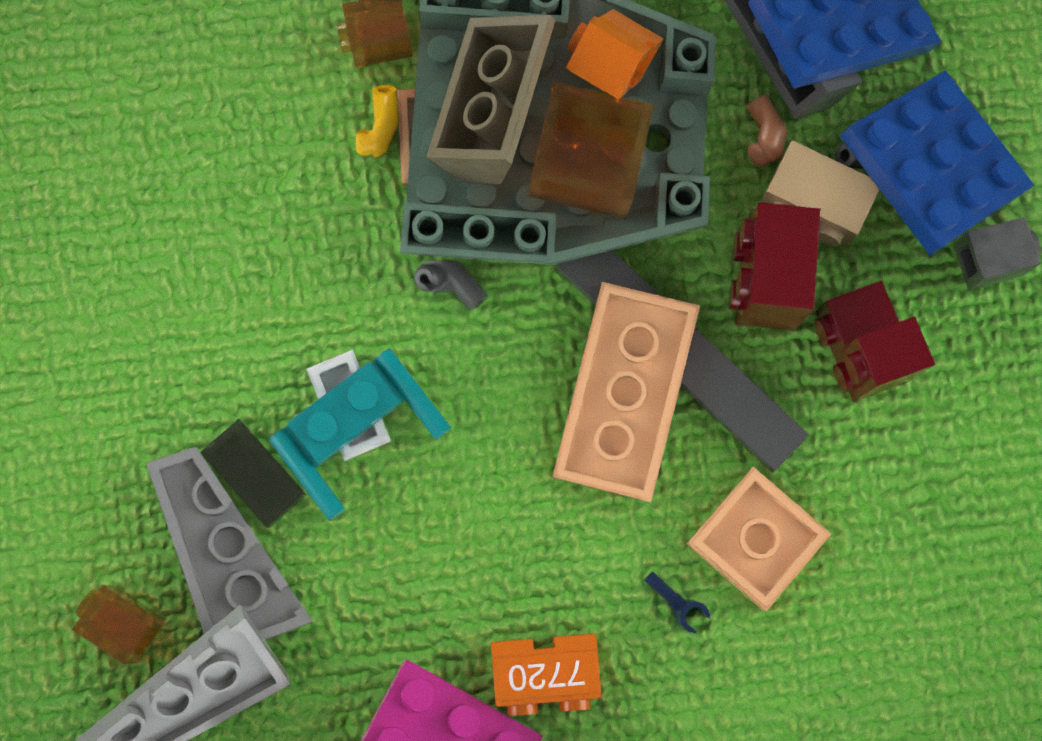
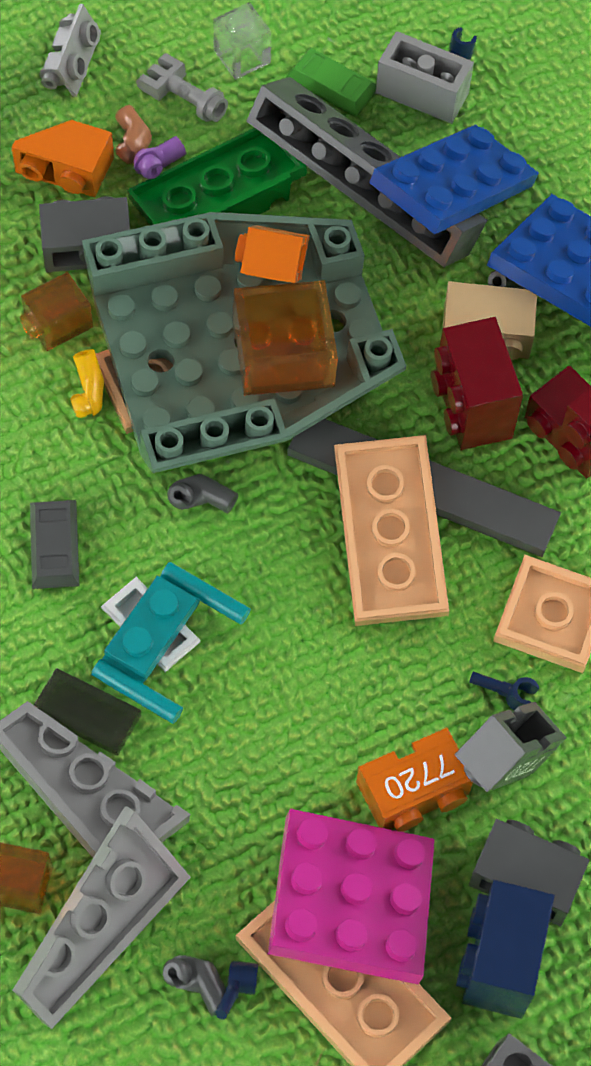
camera: 20 degrees left, 15 degrees down
dark tan slope [426,15,555,184] -> none
nougat arm [746,94,788,168] -> none
none -> dark grey tile [30,500,80,589]
none -> brick [454,702,567,792]

